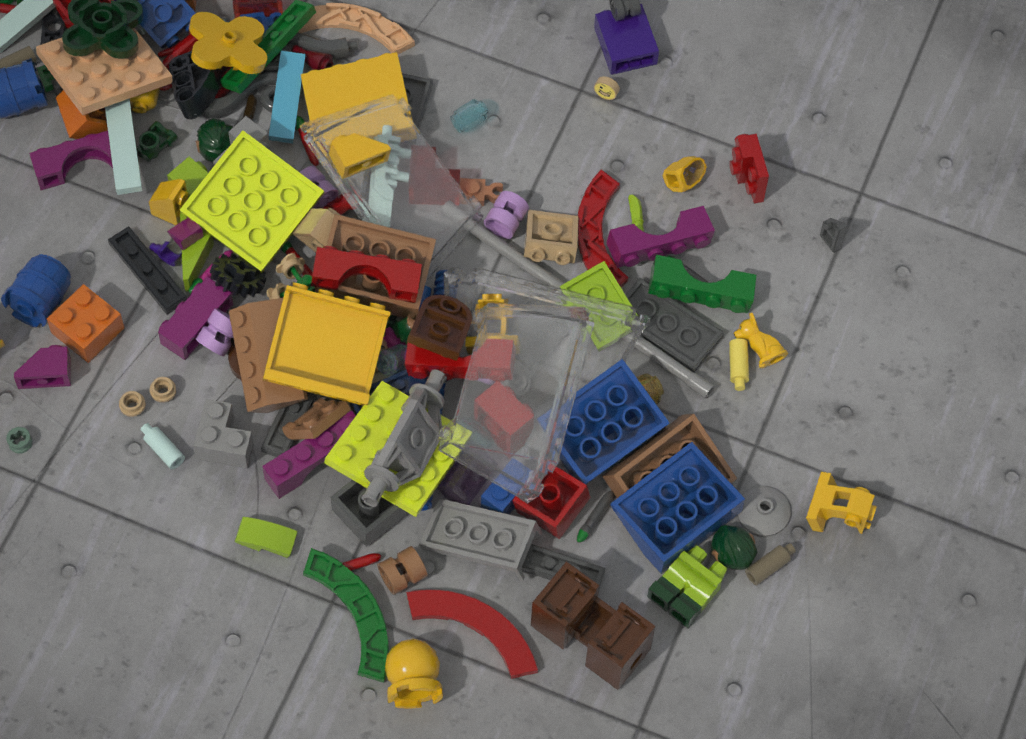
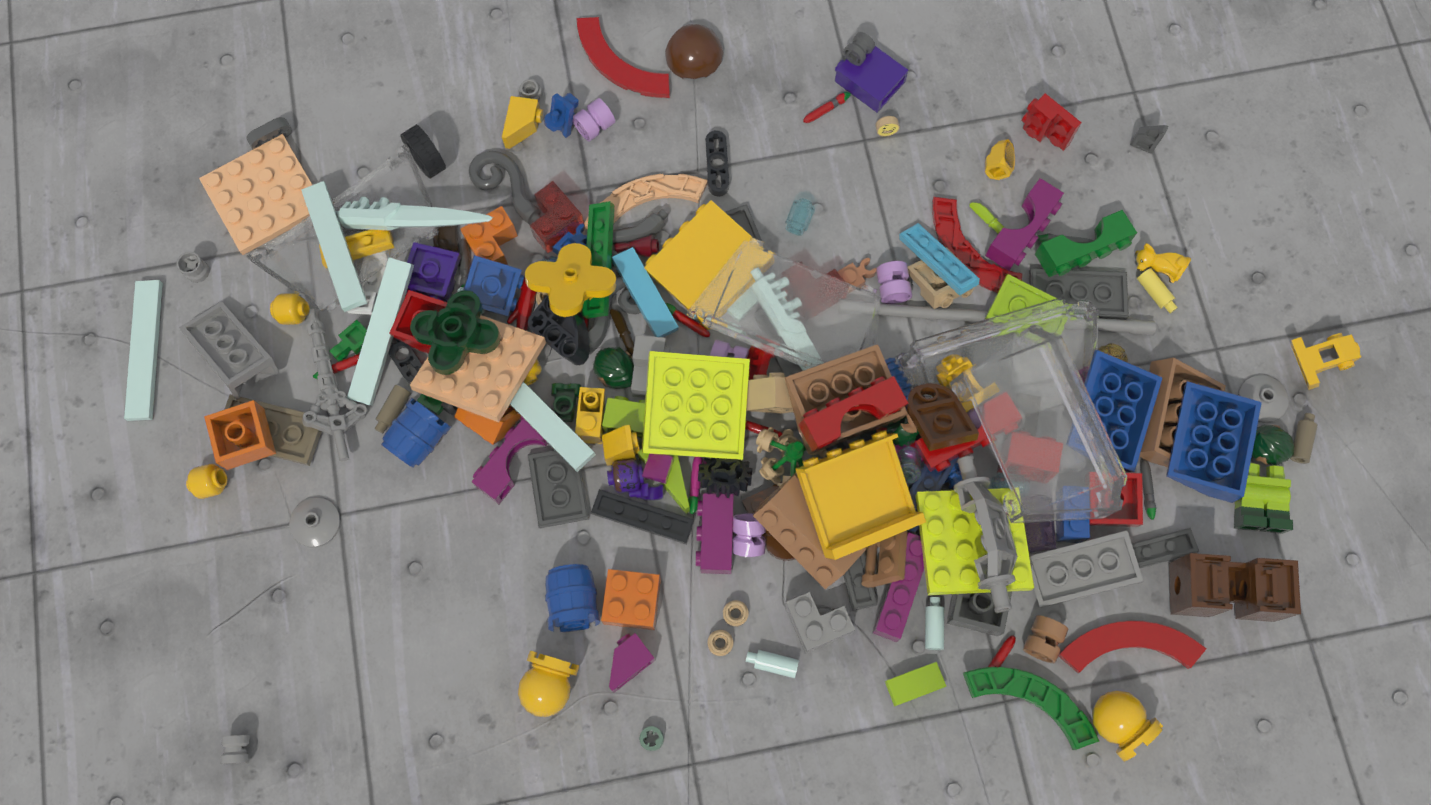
camera: 30 degrees left, 10 degrees up
yellow slope [329,133,391,179] -> none
none -> dark grey tile [528,450,589,528]
none -> yellow slope [575,387,605,444]
none -> dark purple head [607,459,644,493]
none -> black beam [705,130,729,197]
none -> red piece [803,92,851,123]
none -> medium azure tile [899,223,980,295]
none -> light aqua cylinder [925,597,944,650]

